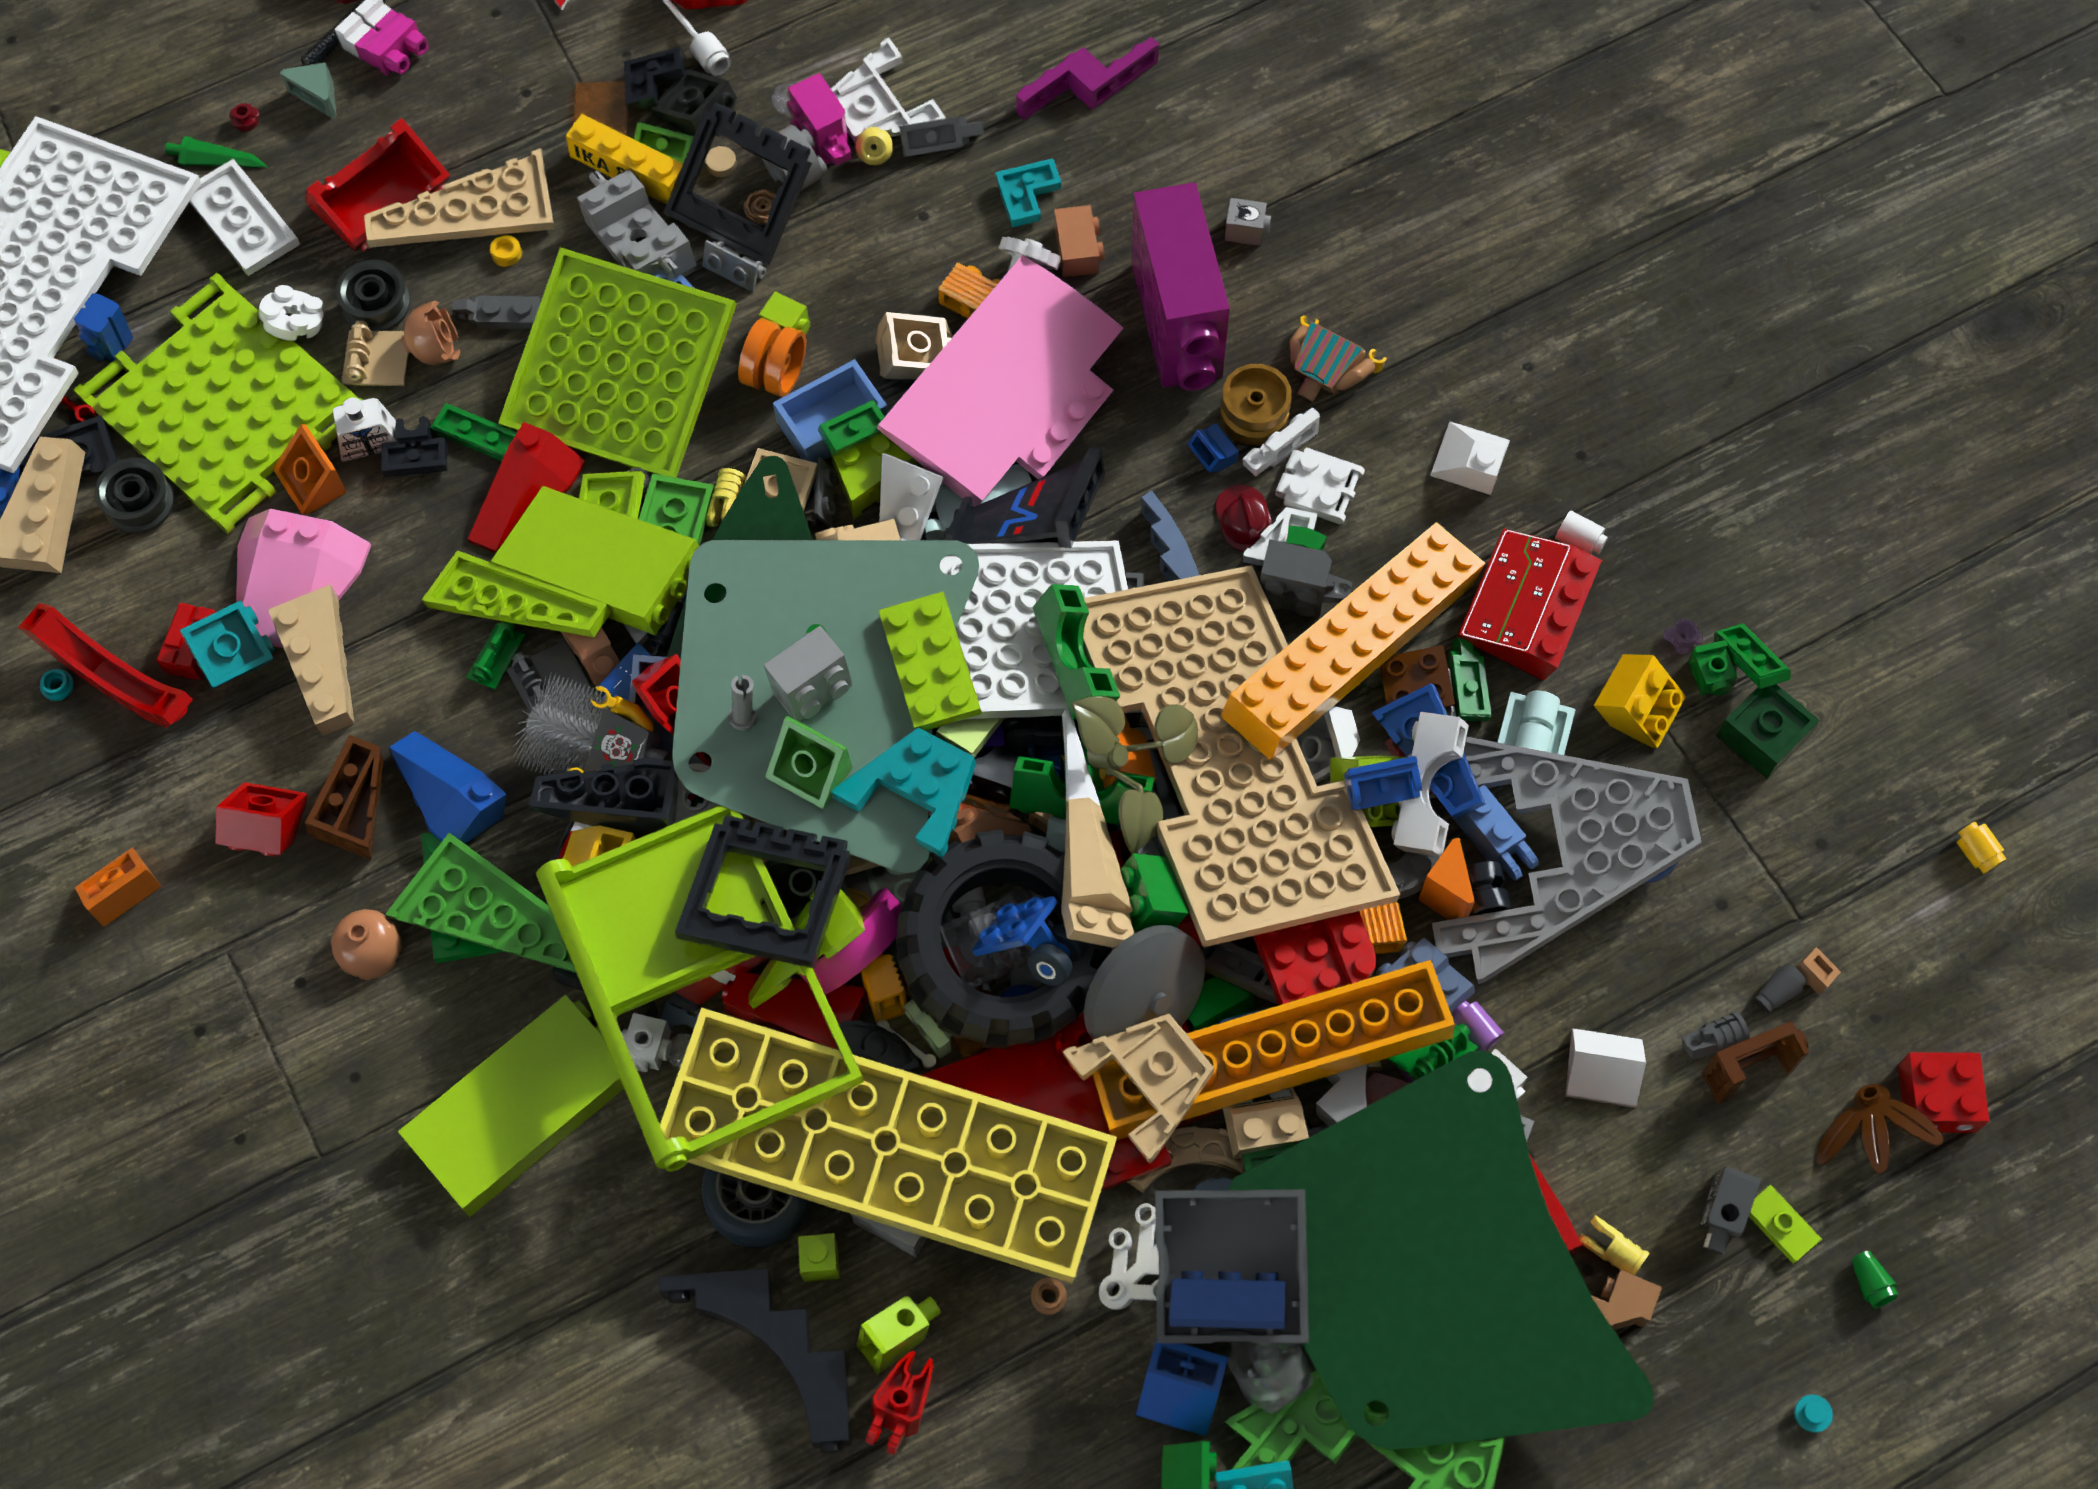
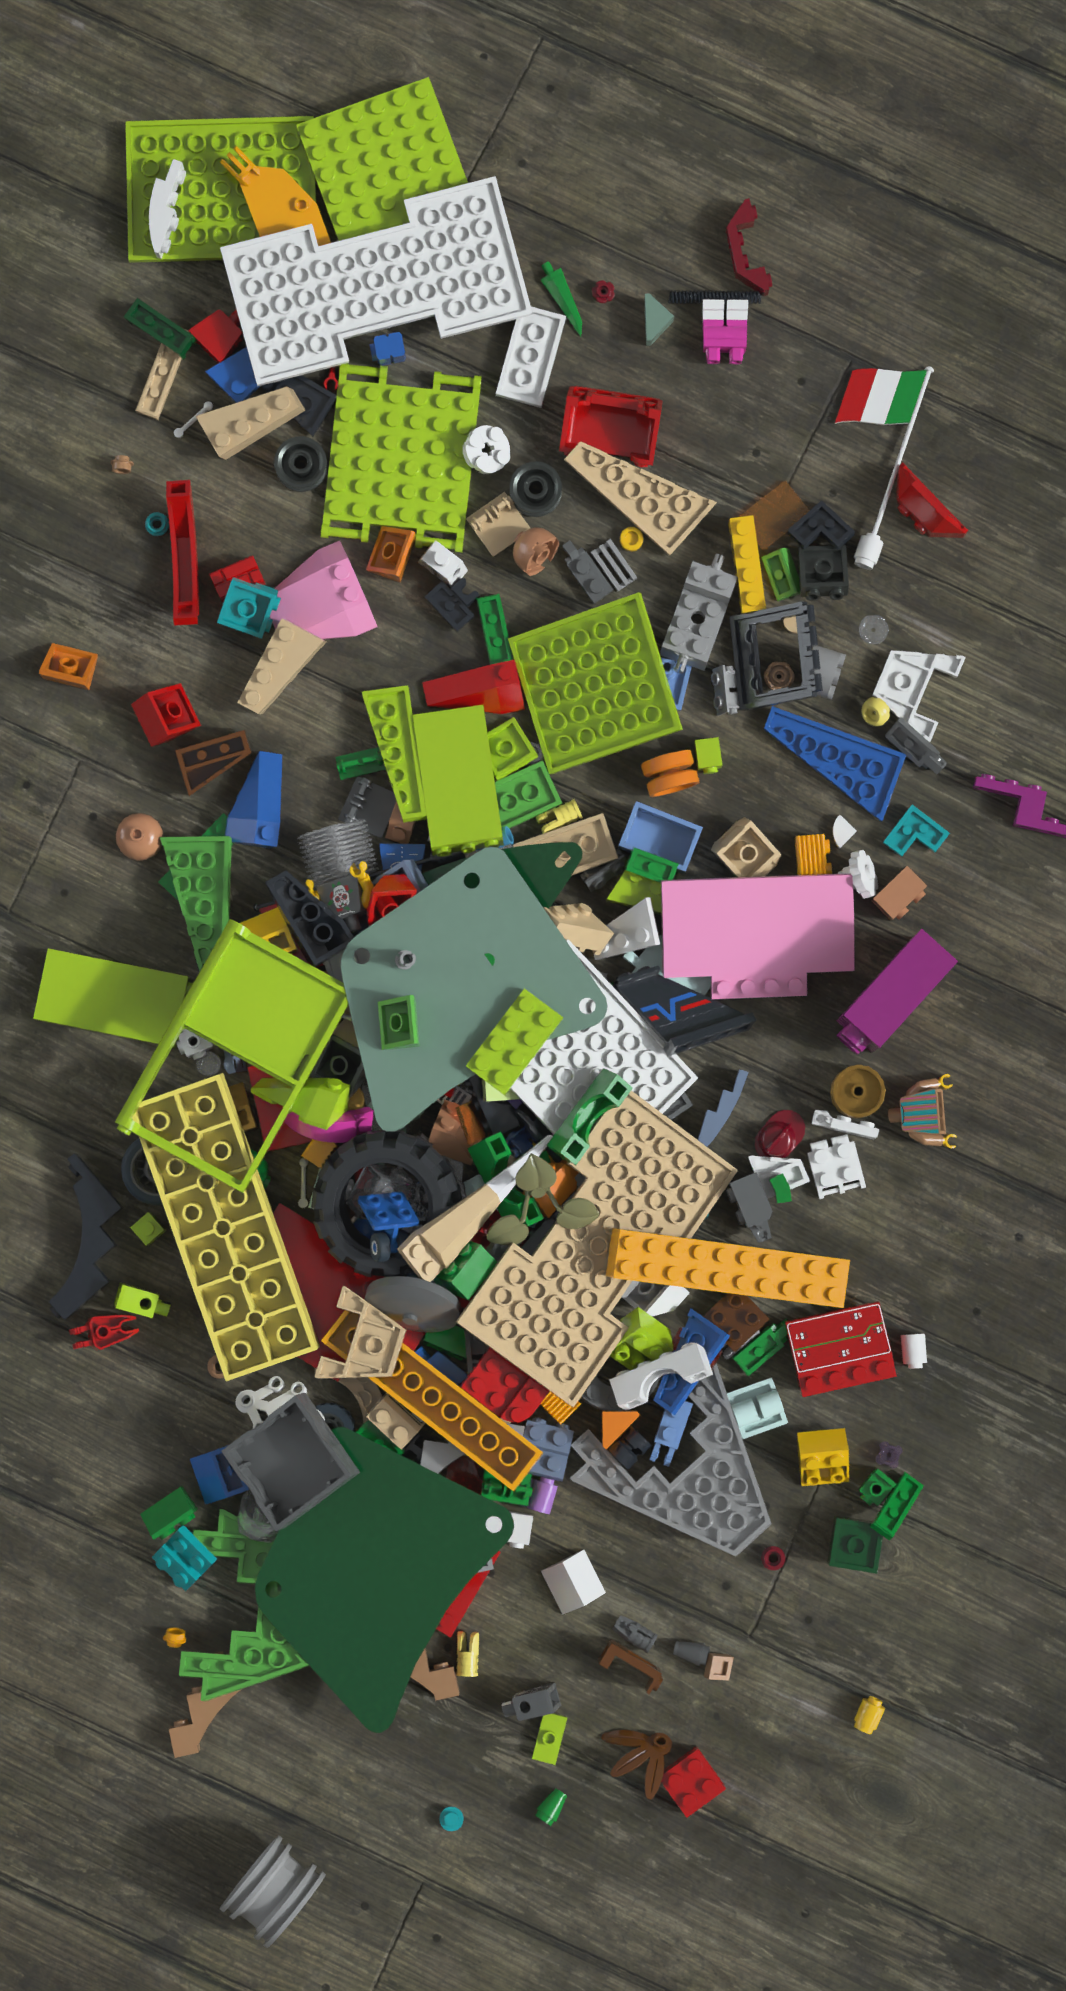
camera: 55 degrees right, 20 degrees up
black hinge [675,815,851,969] -> none
light grey brick [764,626,853,722] -> none
dark pink hinge [787,72,851,166] -> none
teal wing [831,728,976,857] -> none
black tile [838,1020,920,1071] -> none
dark blue slope [1169,1271,1286,1329] -> none
blue piece [1187,423,1239,473] -> none
light grey brick [1225,198,1271,246] -> none
blue hinge [1343,756,1422,811] -> none
white slope [1430,422,1510,495] -> none
none -> light grey tile [591,539,637,592]
none -> dark red plate [761,1546,785,1570]
none -> blue wing [764,706,906,822]
none -> white tile [833,815,856,849]

